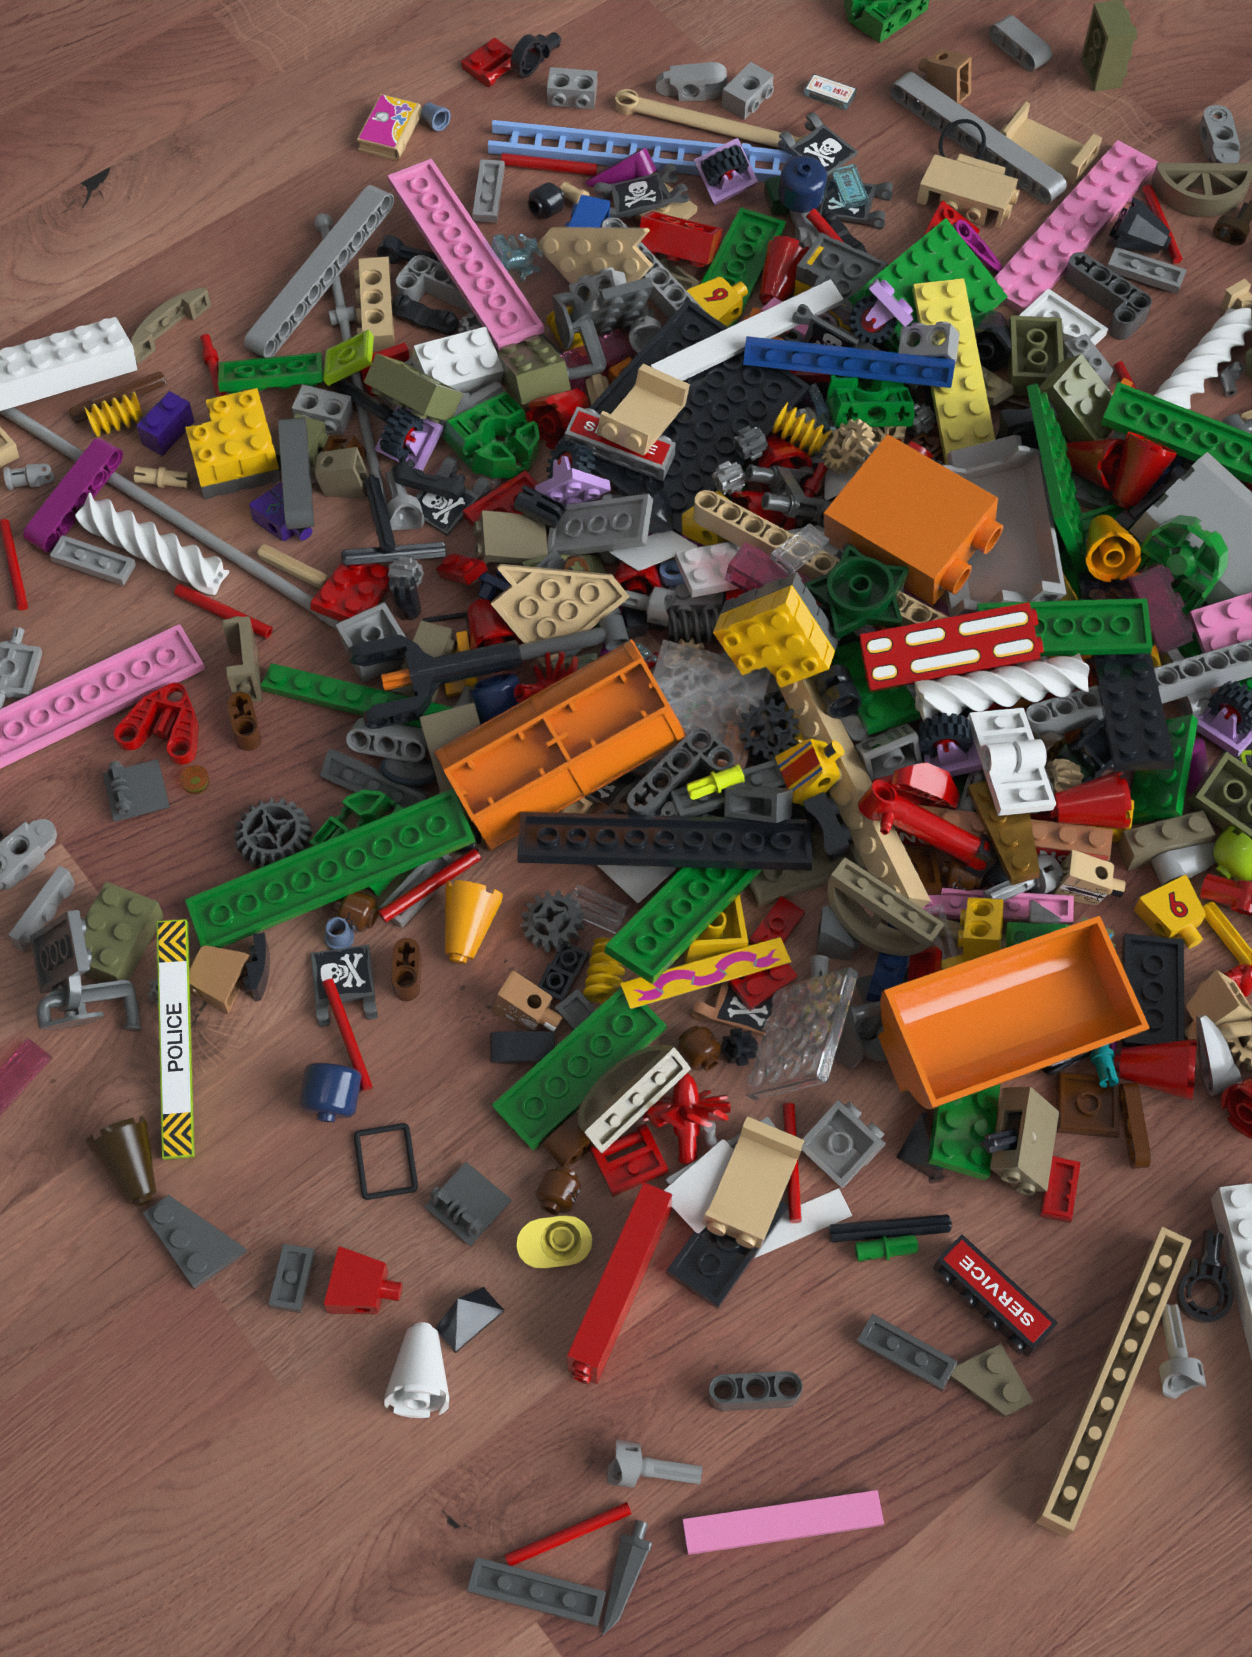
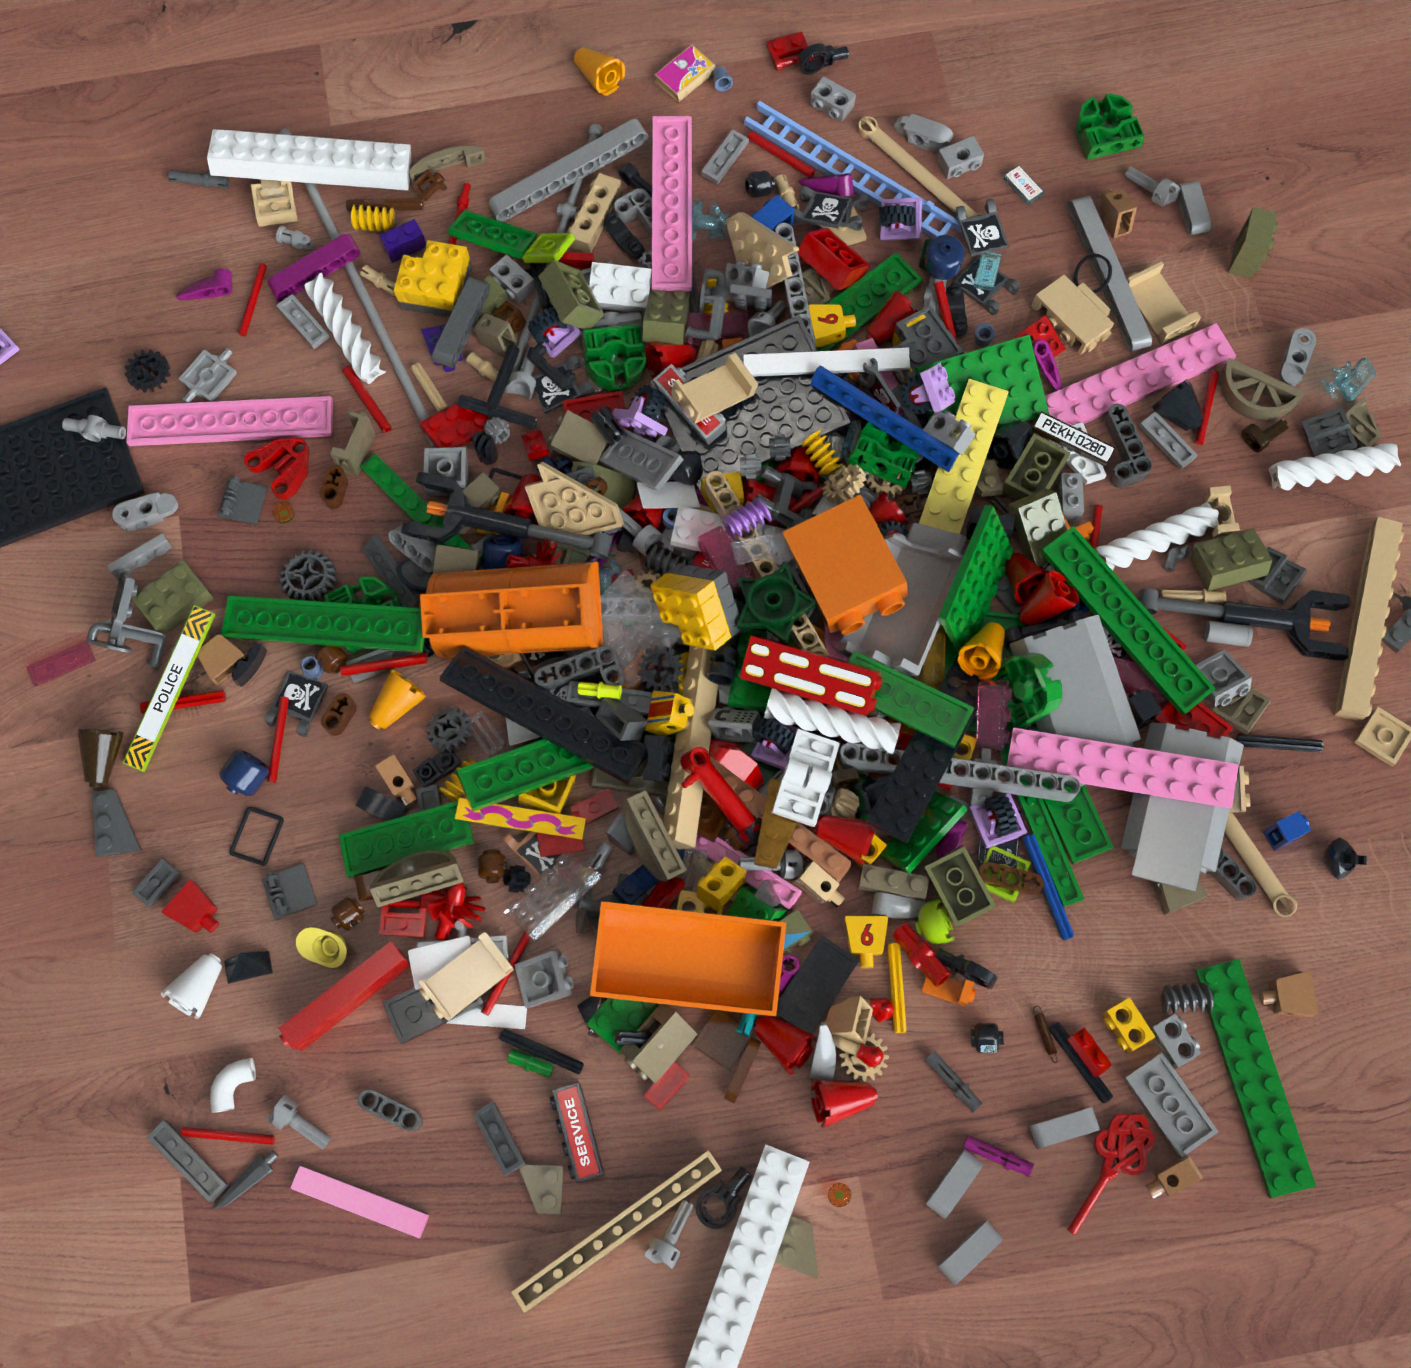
camera: 30 degrees right, 10 degrees up
none -> red axle [140,690,226,714]
none -> white cylinder [210,1058,256,1113]
none -> reddish brown bracket [412,169,447,201]
none -> tan pin [466,352,499,382]
none -> light orange cone [574,47,625,95]
none -> medium lavender piece [723,498,772,540]
none -> sand blue piece [975,323,995,348]
none -> tile [1032,411,1116,467]
none -> light grey piece [1125,166,1180,207]

